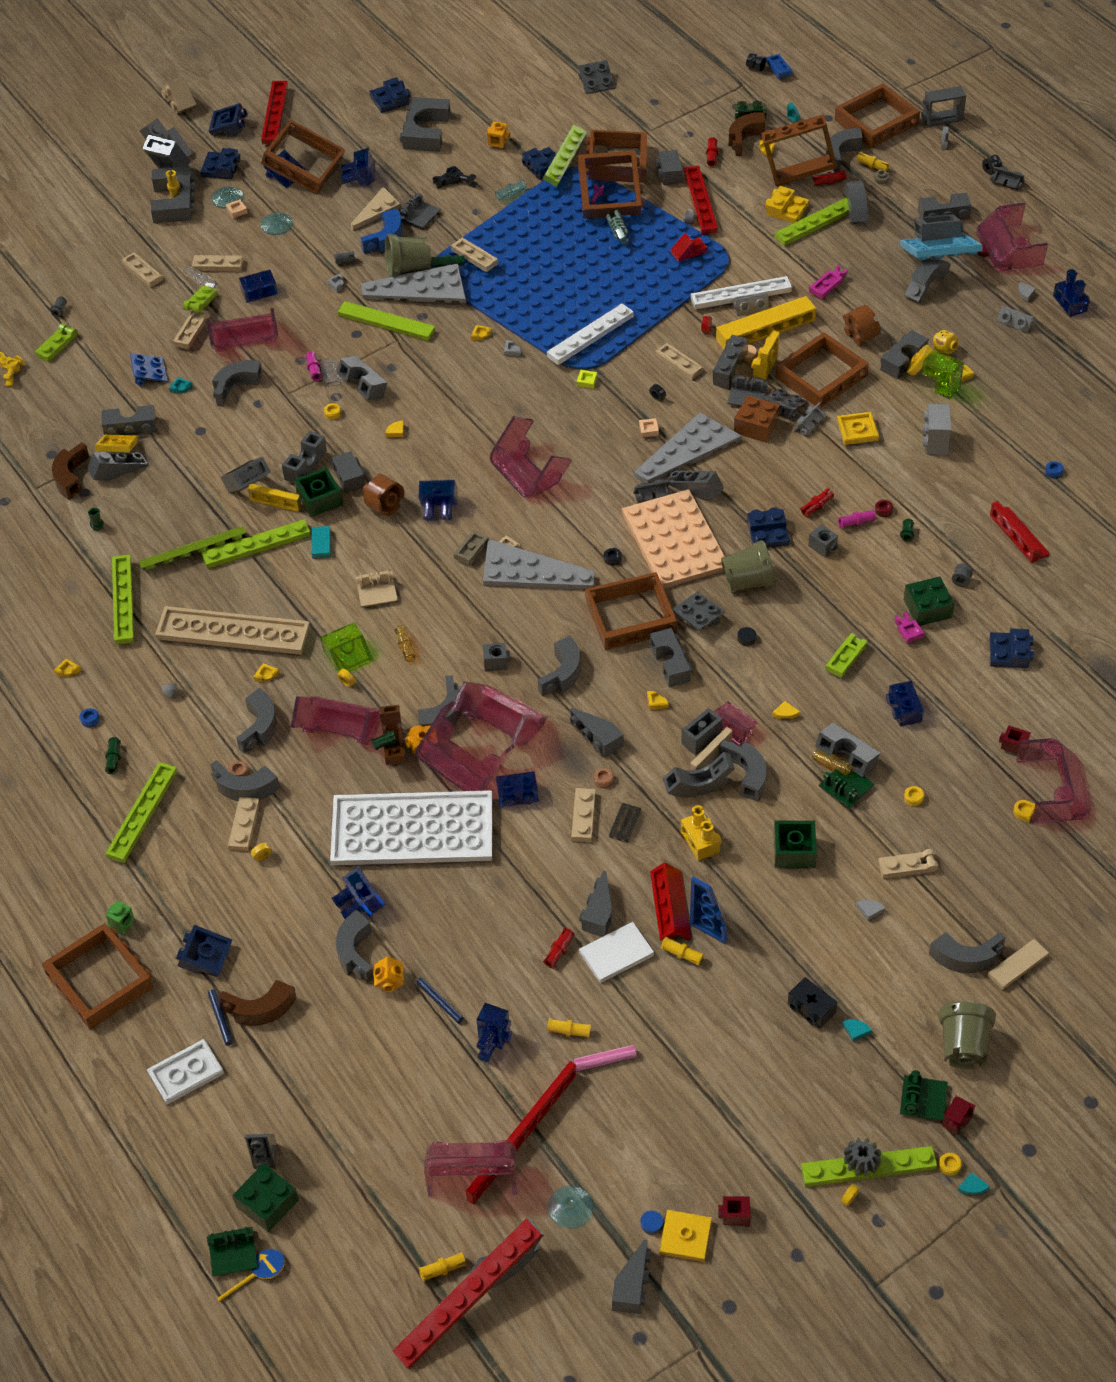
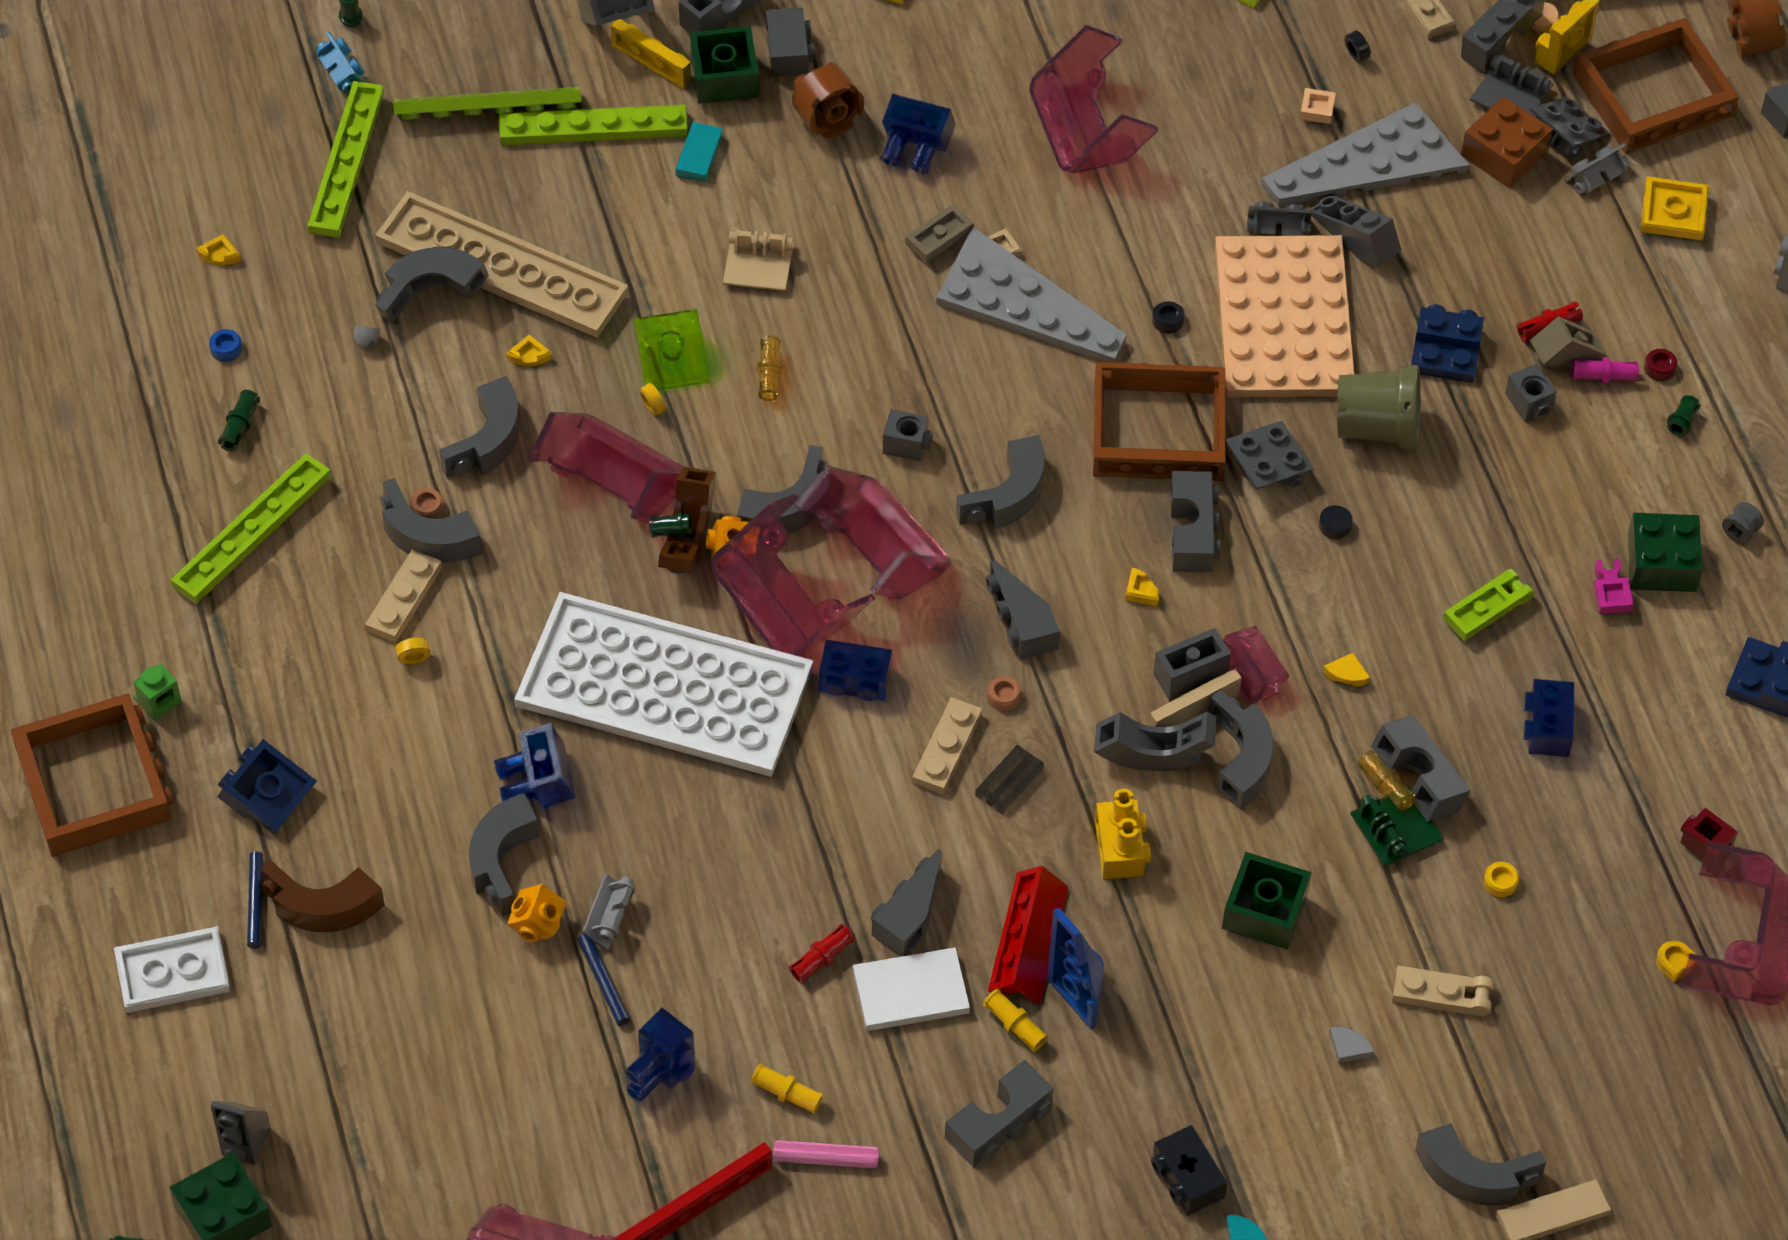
camera: 15 degrees right, 5 degrees up
none -> dark azure hinge [317,31,366,93]
none -> dark grey arch [375,247,489,324]
none -> light grey hinge [582,874,636,950]
none -> dark grey arch [945,1060,1054,1167]
none -> dark tan slope [1530,316,1607,372]

